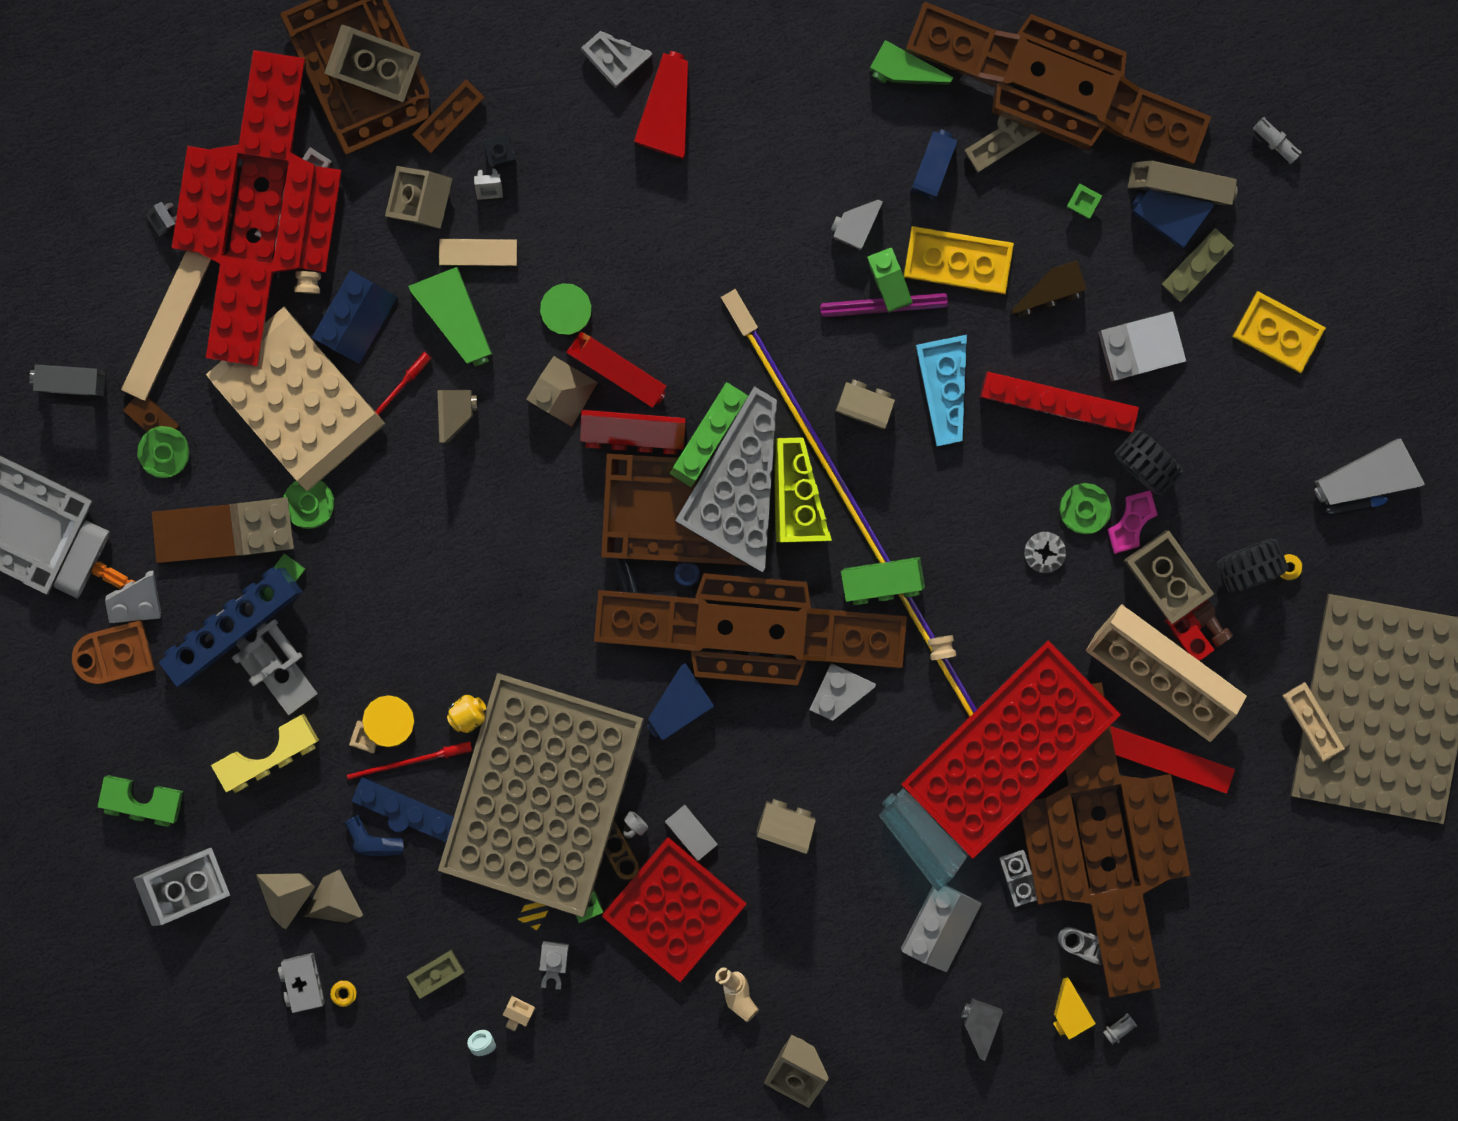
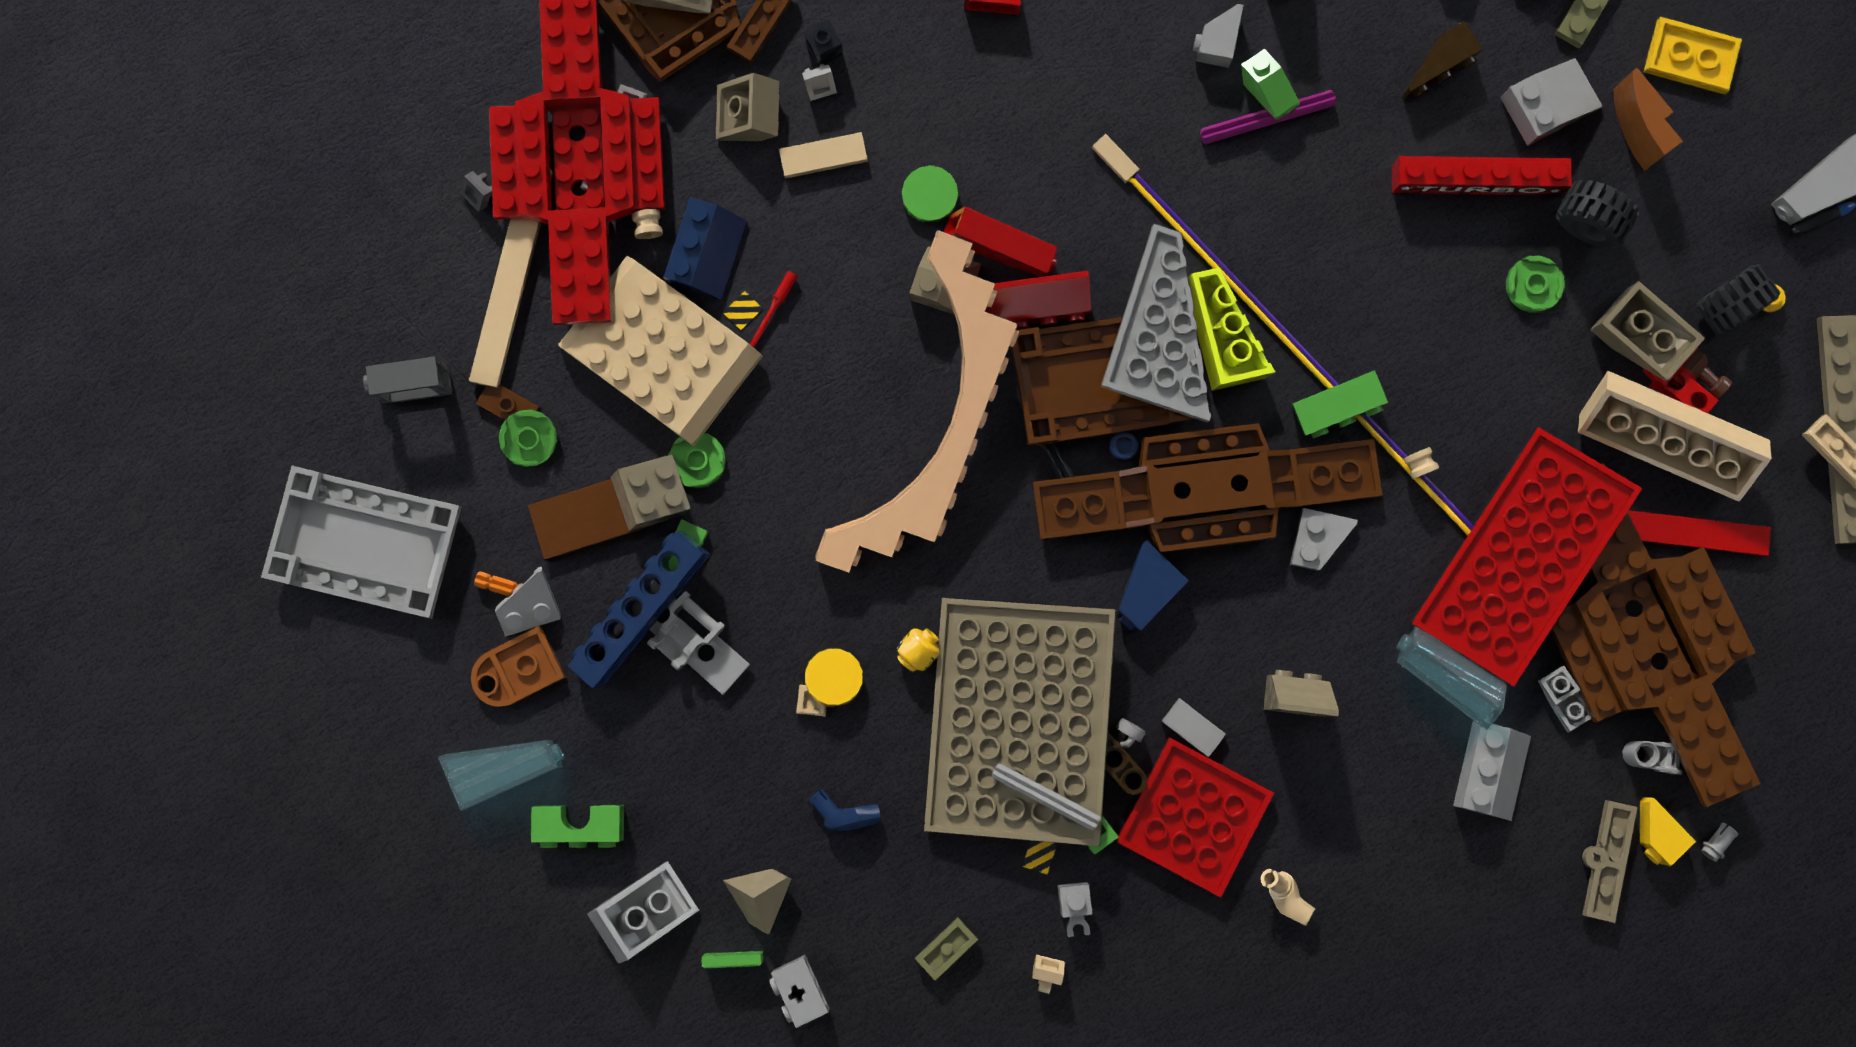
camera: 10 degrees left, 5 degrees down
light grey beam [54,520,110,598] -> none
light yellow arch [211,714,319,793] -> none
dark tan slope [304,870,363,923] -> none
yellow plate [330,981,357,1007] -> none
red piece [347,741,473,780] -> none
dark blue hinge [352,777,454,842] -> none
bright green slope [409,267,492,367] -> none
dark tan slope [438,390,478,443] -> none
light aqua tile [467,1030,496,1056] -> none
bright green arch [670,382,748,488] -> none
dark tan slope [764,1035,829,1108] -> none
dark tan slope [835,380,895,429] -> none
yellow tile [903,226,1014,295] -> none
medium azure wing [916,335,967,446] -> none
flat silver slope [961,998,1003,1060] -> none
light grey gear [1024,532,1066,573] -> none
dark pink tile [1107,490,1157,554] -> none
none -> clear light blue slope [438,740,564,811]
none -> bright green tile [702,951,764,968]
none -> sticker [723,291,763,330]
none -> light nougat arch [816,231,1019,572]
none -> light grey axle [992,764,1101,830]
none -> dark tan hinge [1582,800,1638,923]
none -> dark orange slope [1613,68,1683,171]

